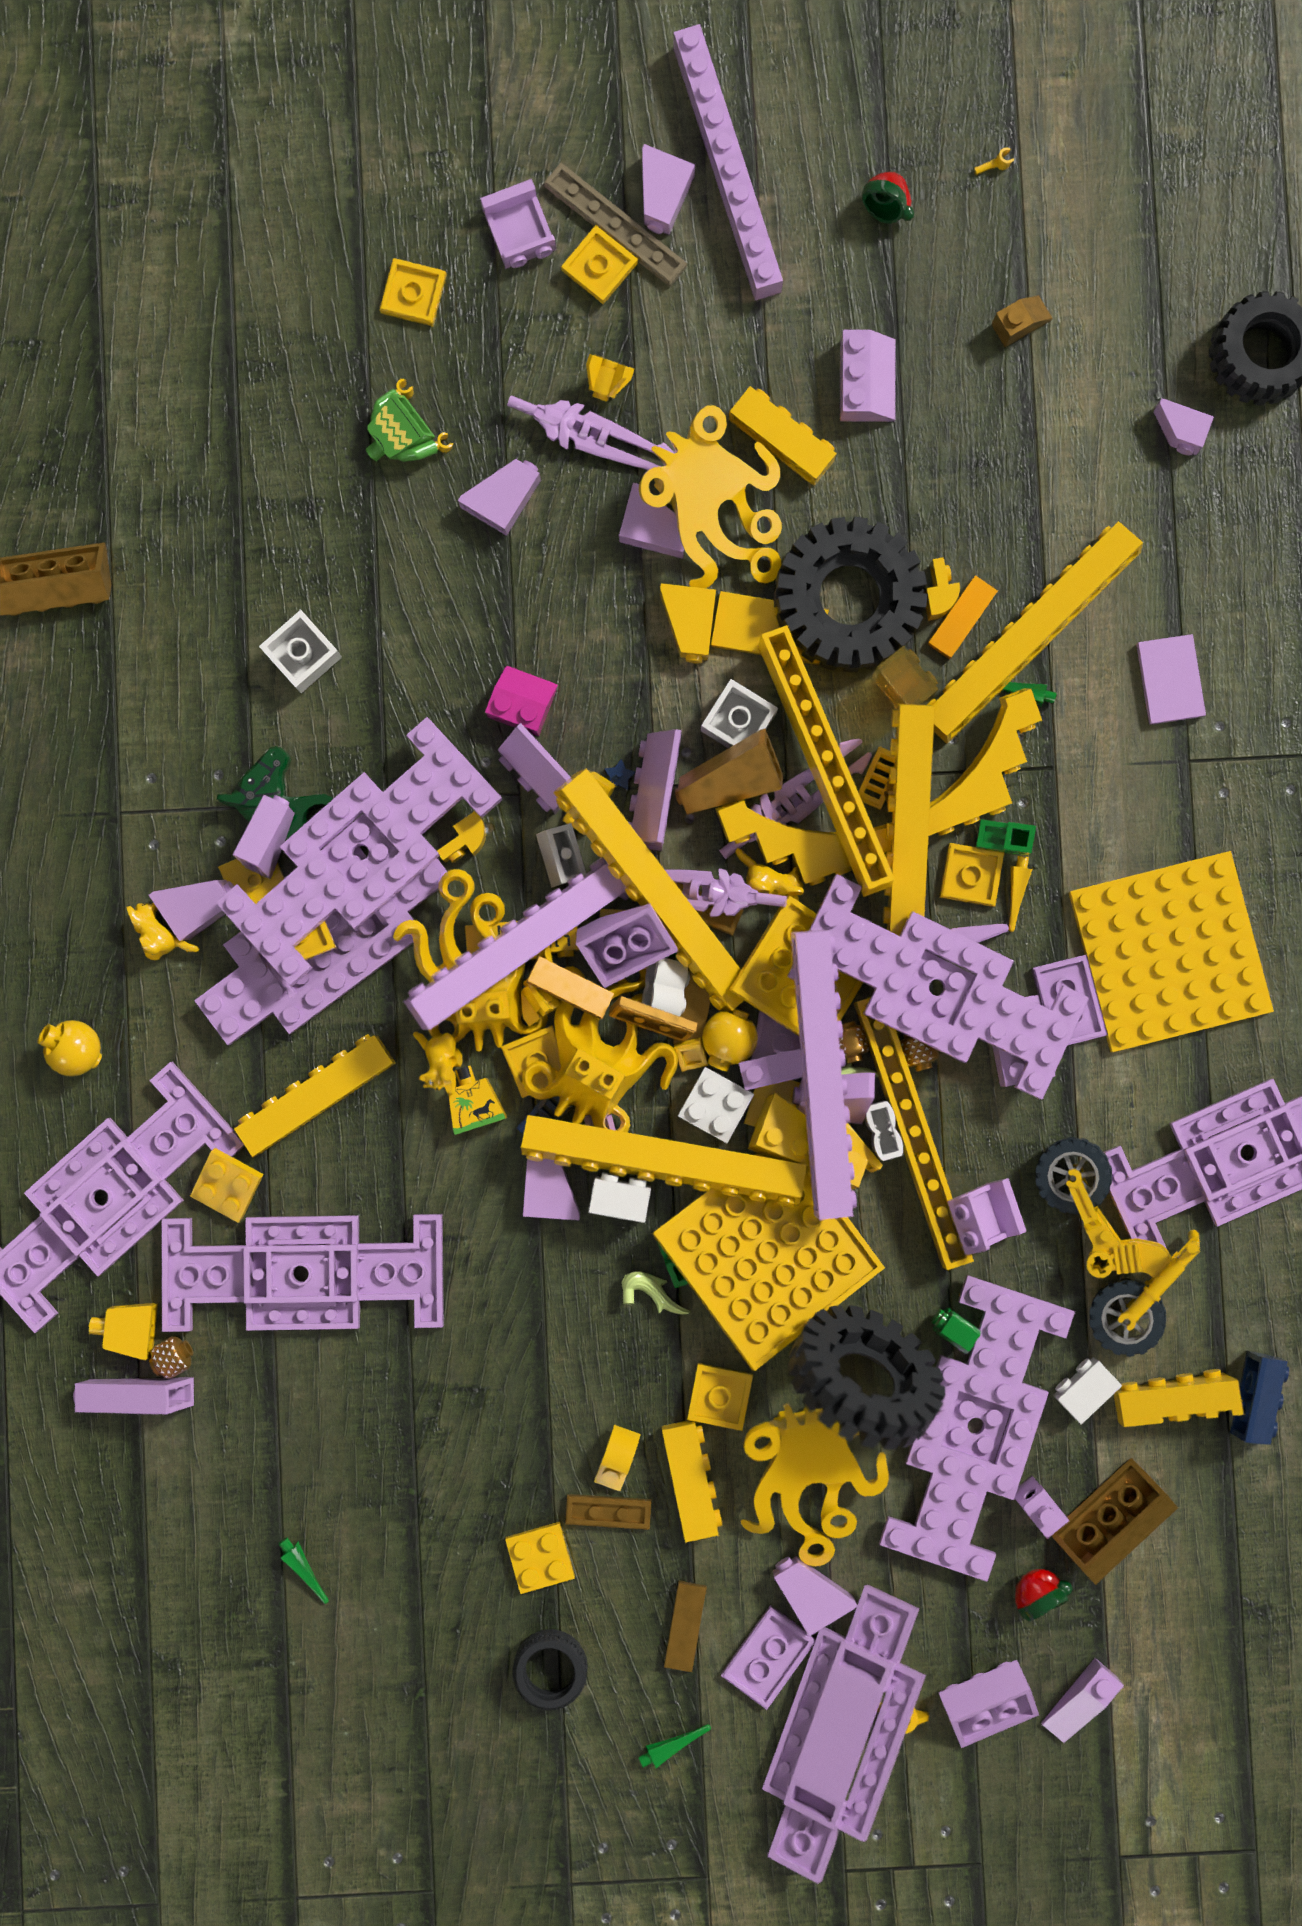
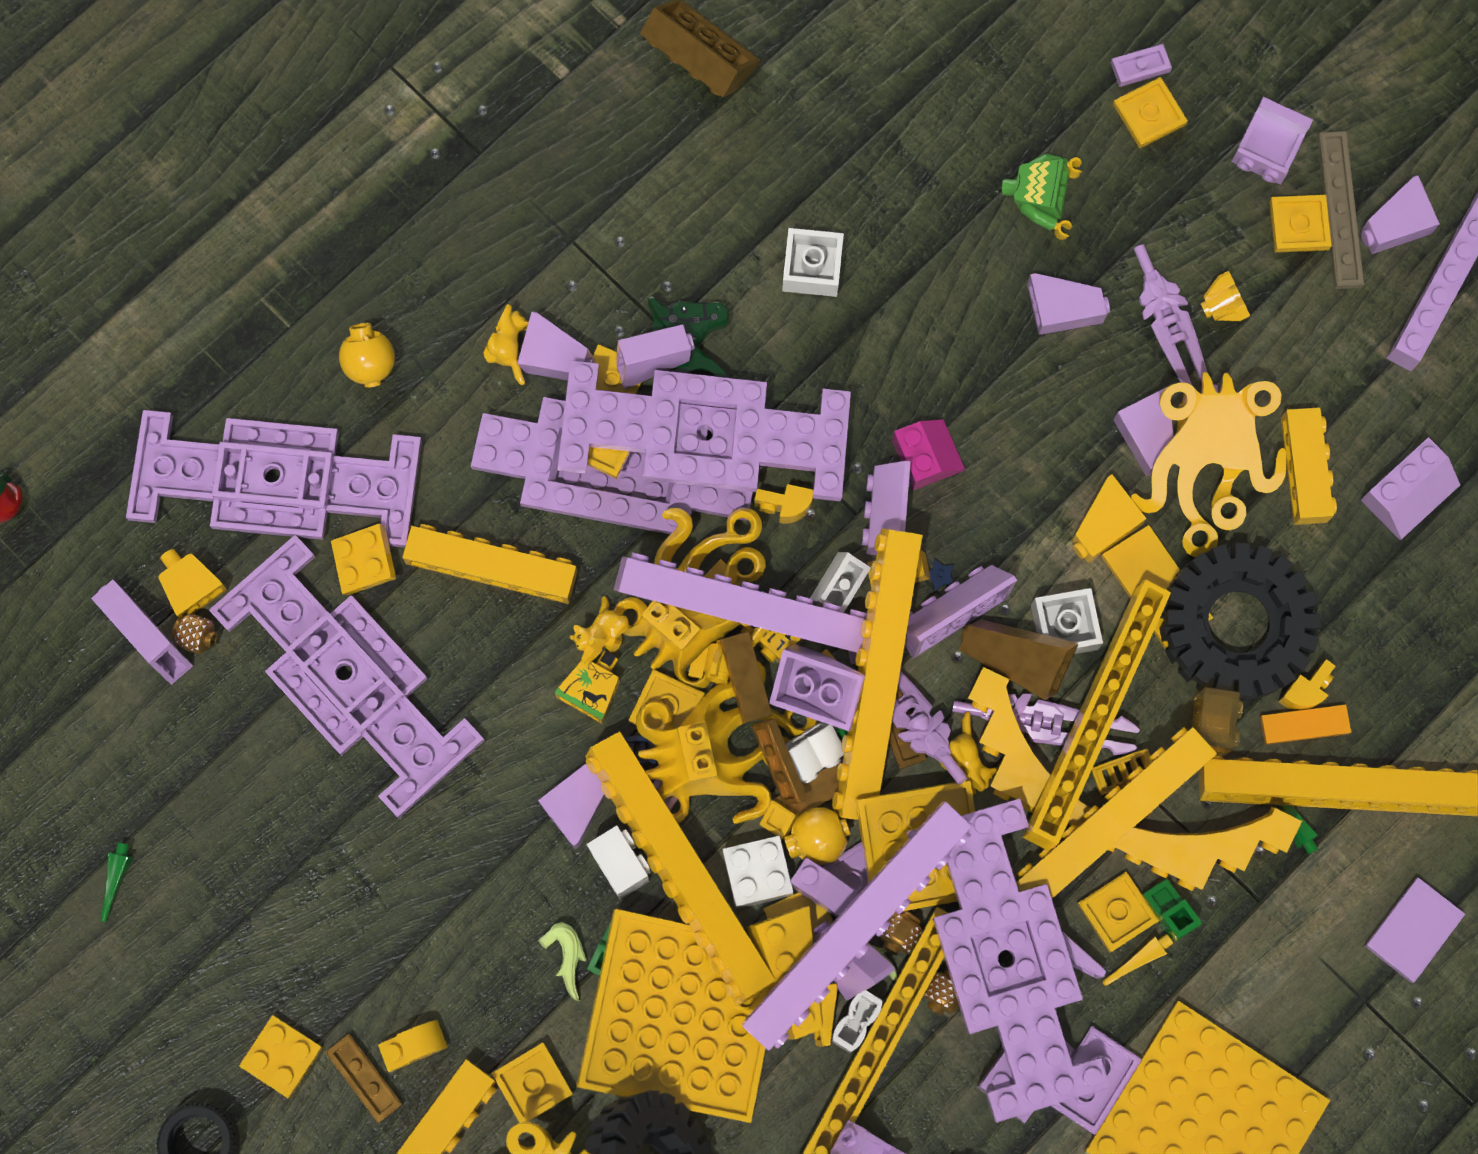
camera: 45 degrees right, 10 degrees down
none -> lavender plate [1111,44,1172,87]

